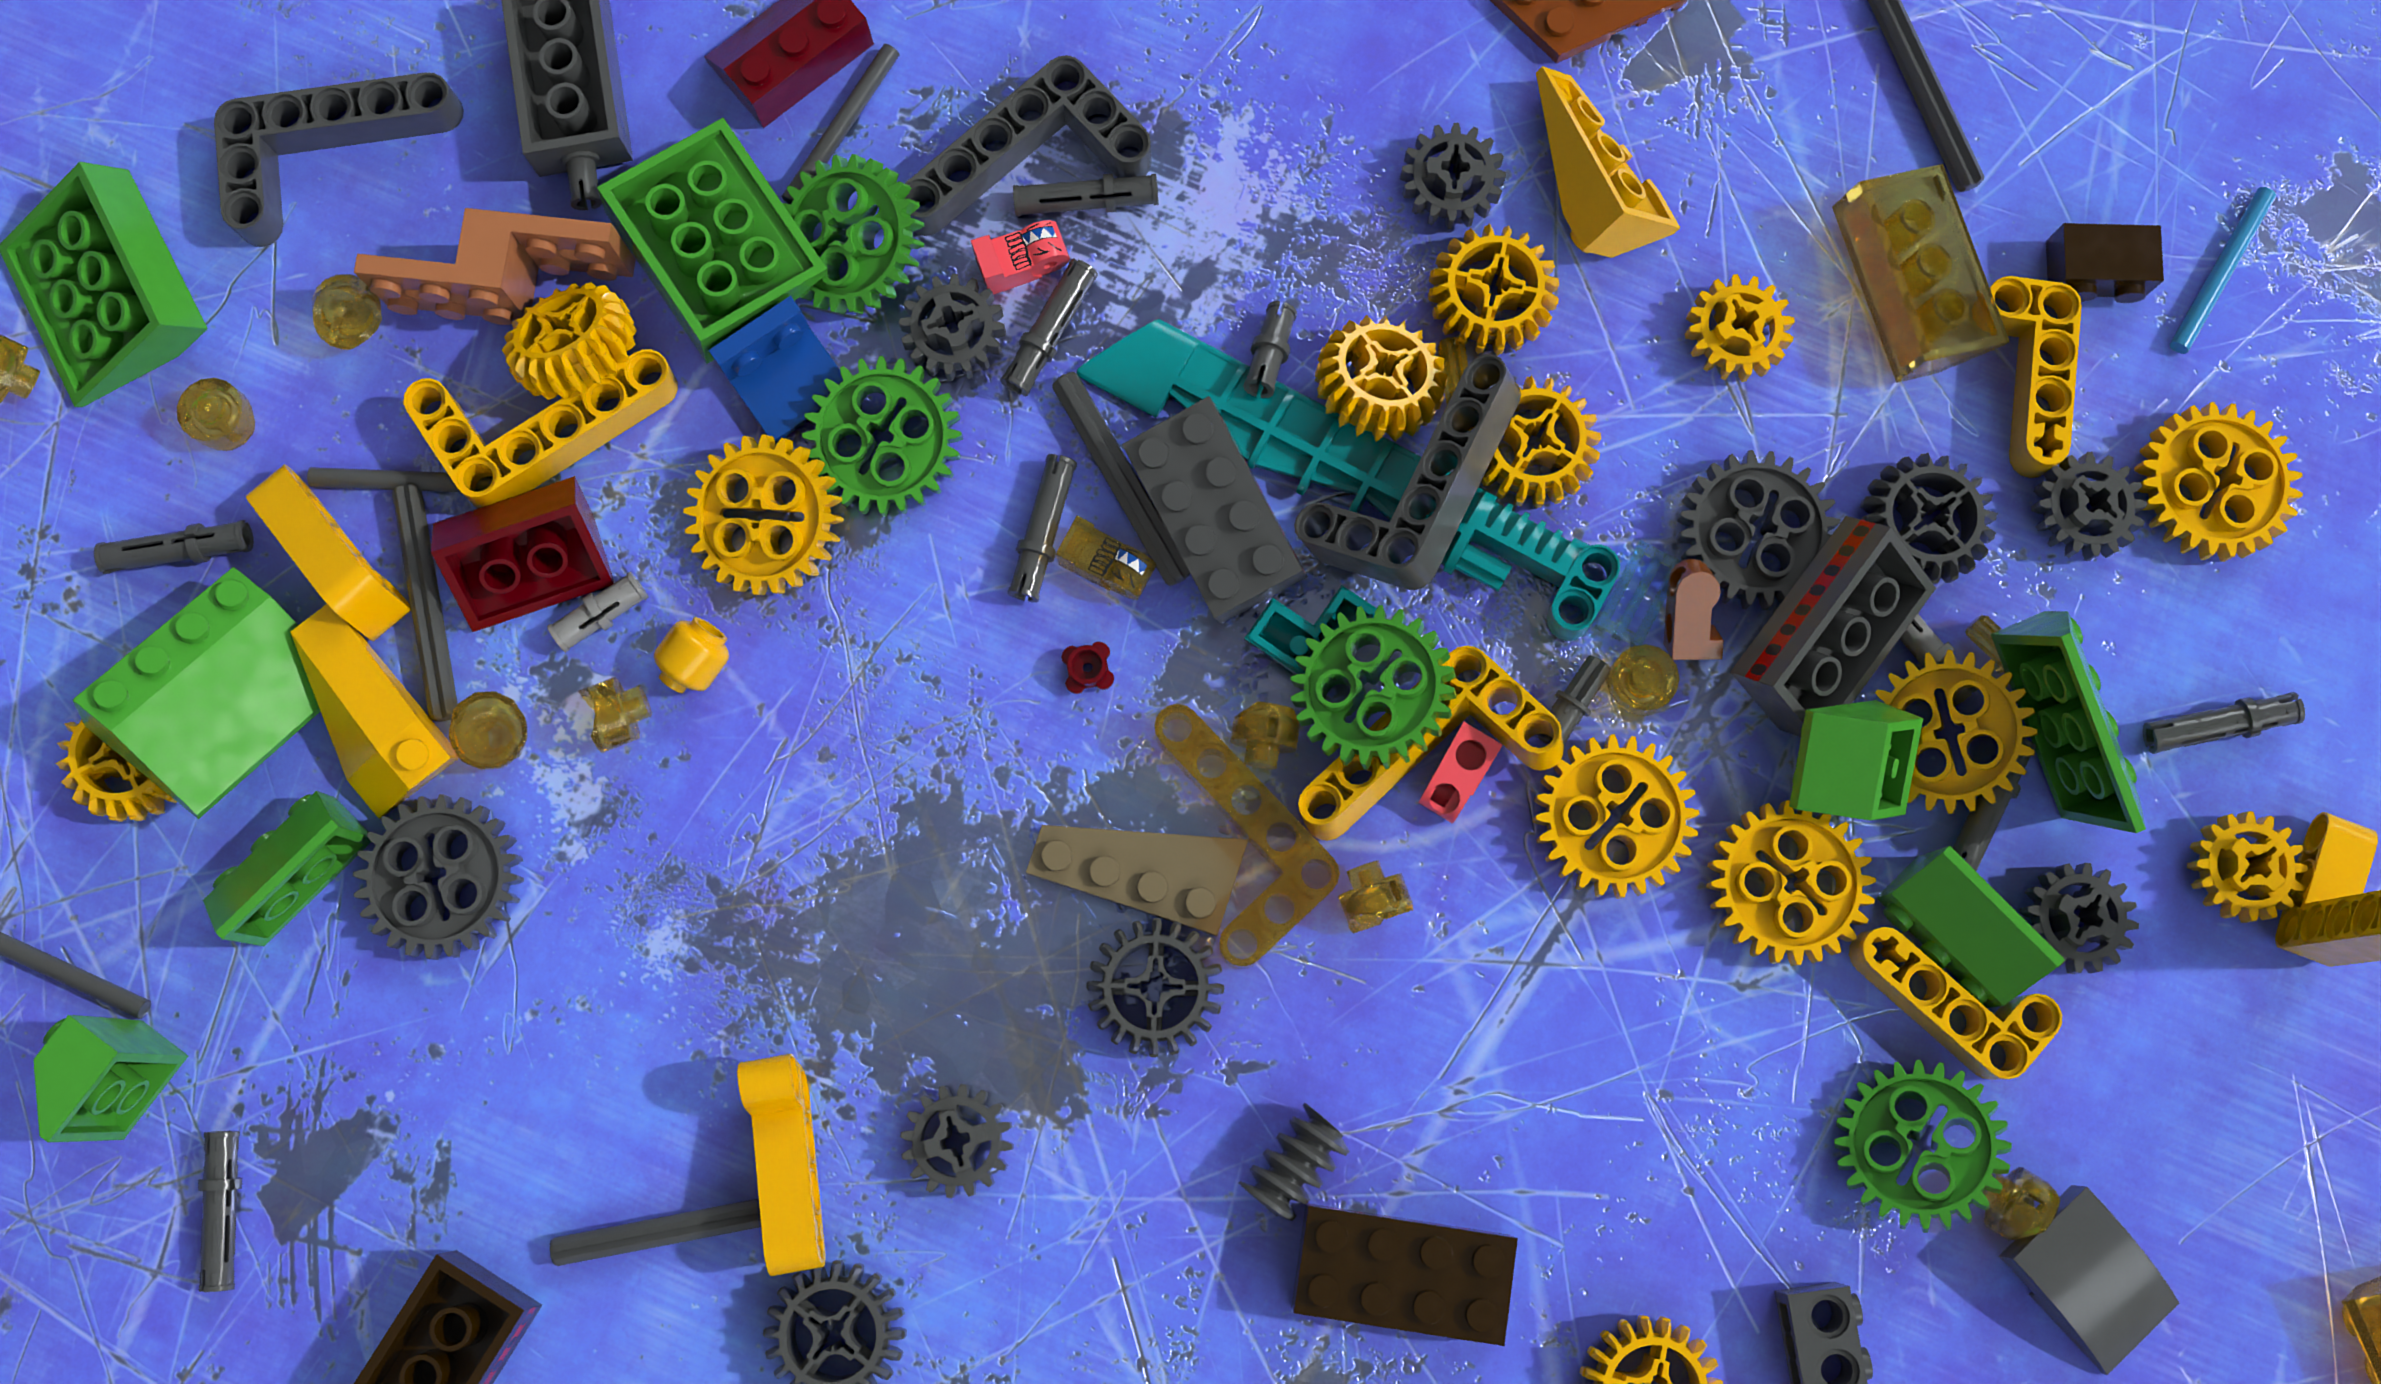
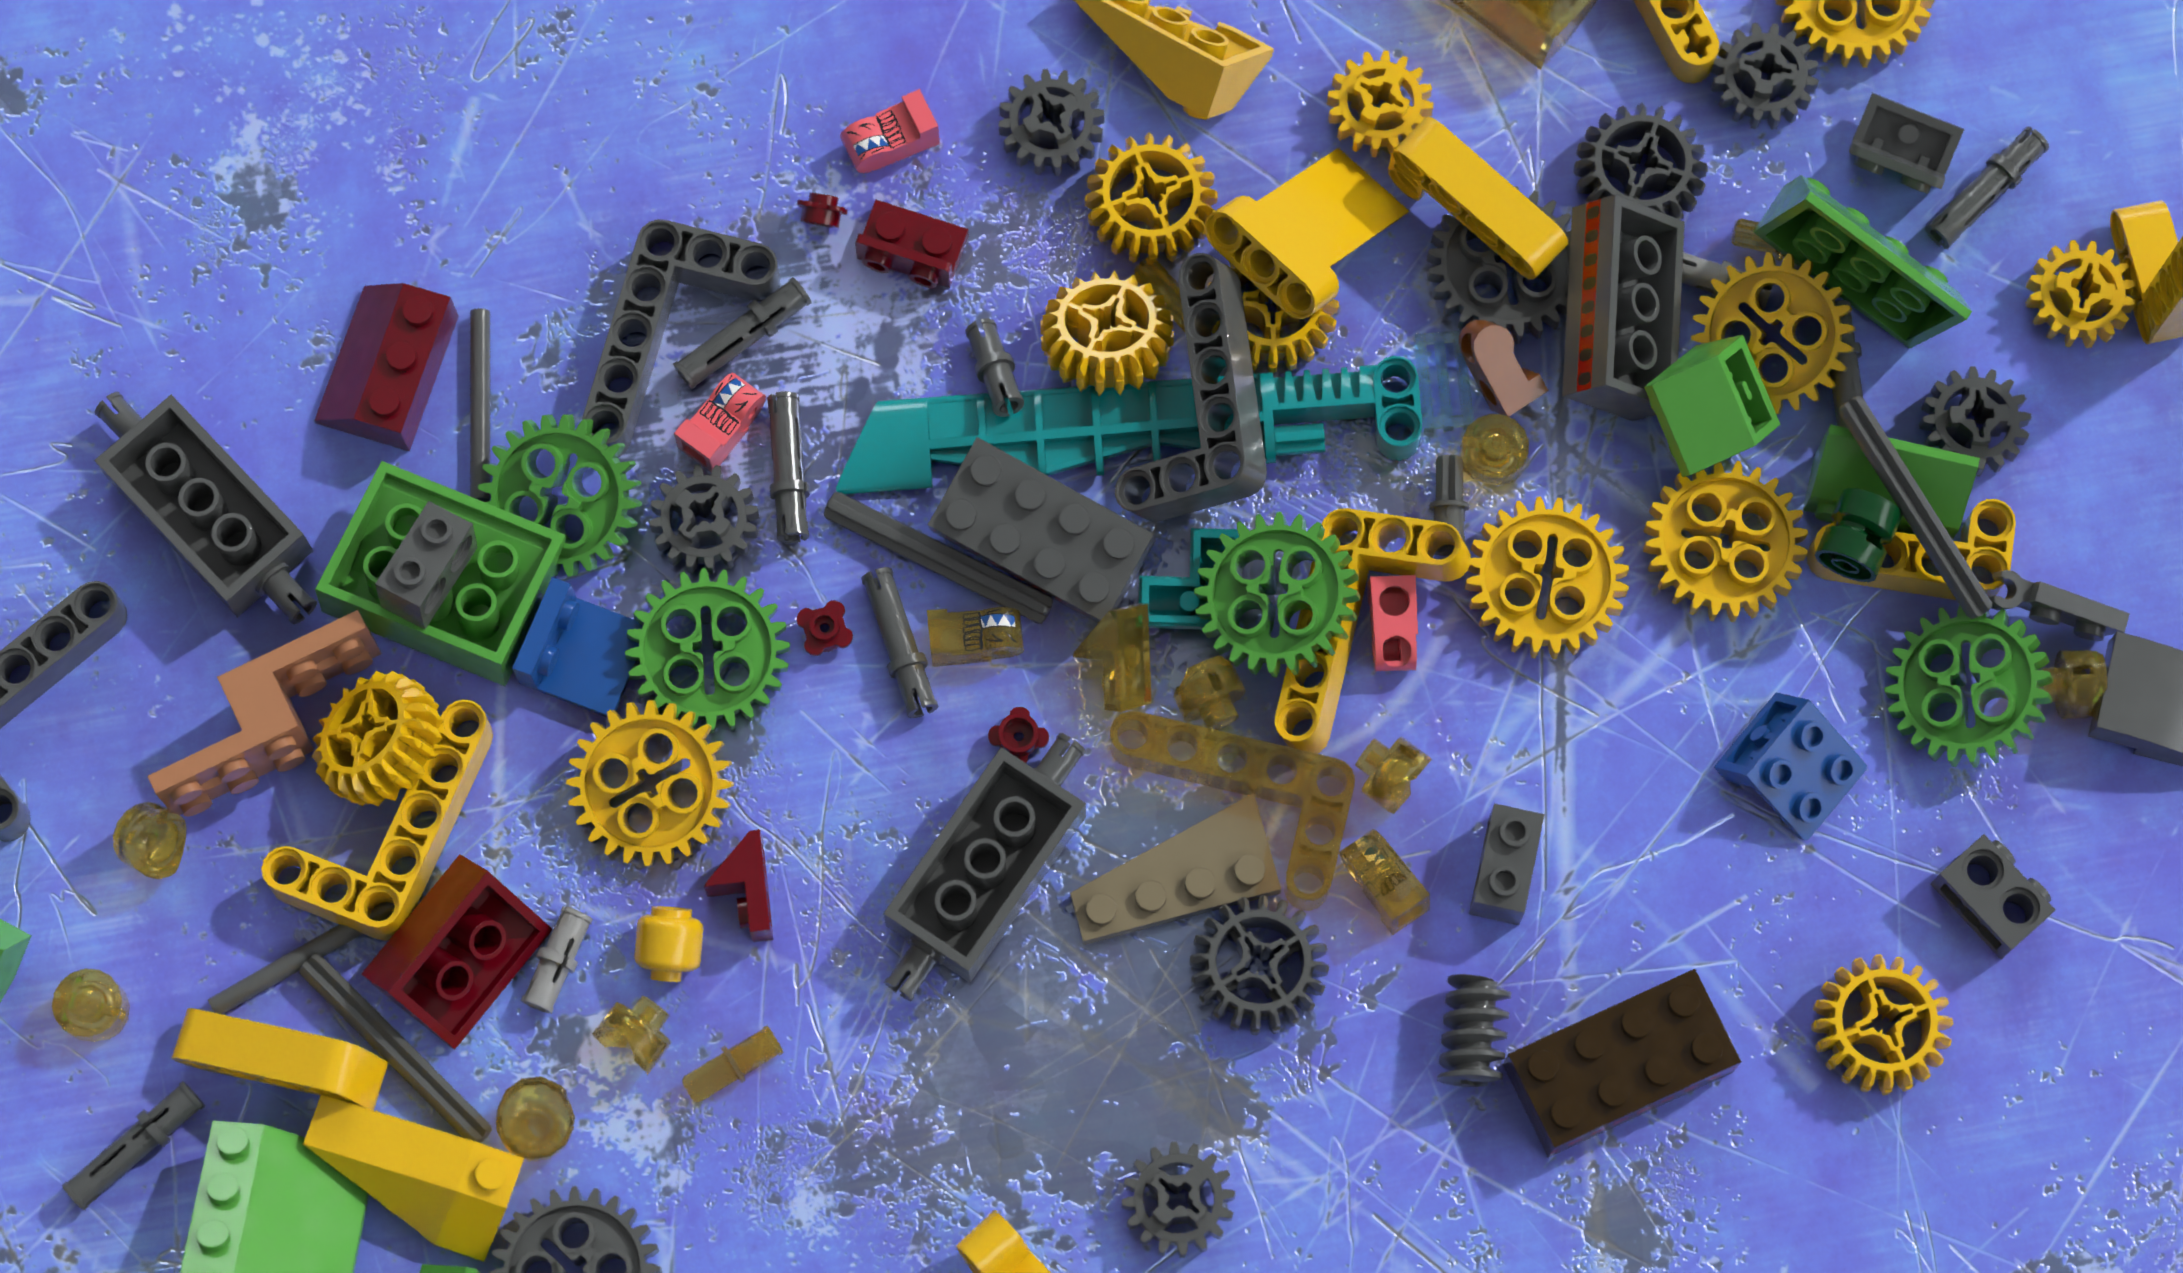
camera: 35 degrees left, 5 degrees down
none -> dark grey brick [375,501,478,630]
none -> clear yellow axle [682,1025,784,1103]
none -> dark red slope [704,829,774,942]
none -> dark red plate [797,193,848,228]
none -> dark red plate [797,600,853,656]
none -> coral leg [840,89,940,173]
none -> dark red bracket [855,199,969,288]
none -> dark grey brick [883,733,1086,1001]
none -> clear yellow slope [1073,603,1152,712]
none -> yellow piece [1204,148,1410,319]
none -> clear yellow leg [1339,829,1430,936]
none -> yellow beam [1388,117,1569,280]
none -> dark grey brick [1469,803,1545,925]
none -> blue bracket [1714,692,1867,840]
none -> dark green wheel [1814,488,1903,582]
none -> dark grey axle [1838,396,1992,619]
none -> dark grey bracket [1849,92,1964,194]
none -> dark grey plate [1989,570,2130,641]

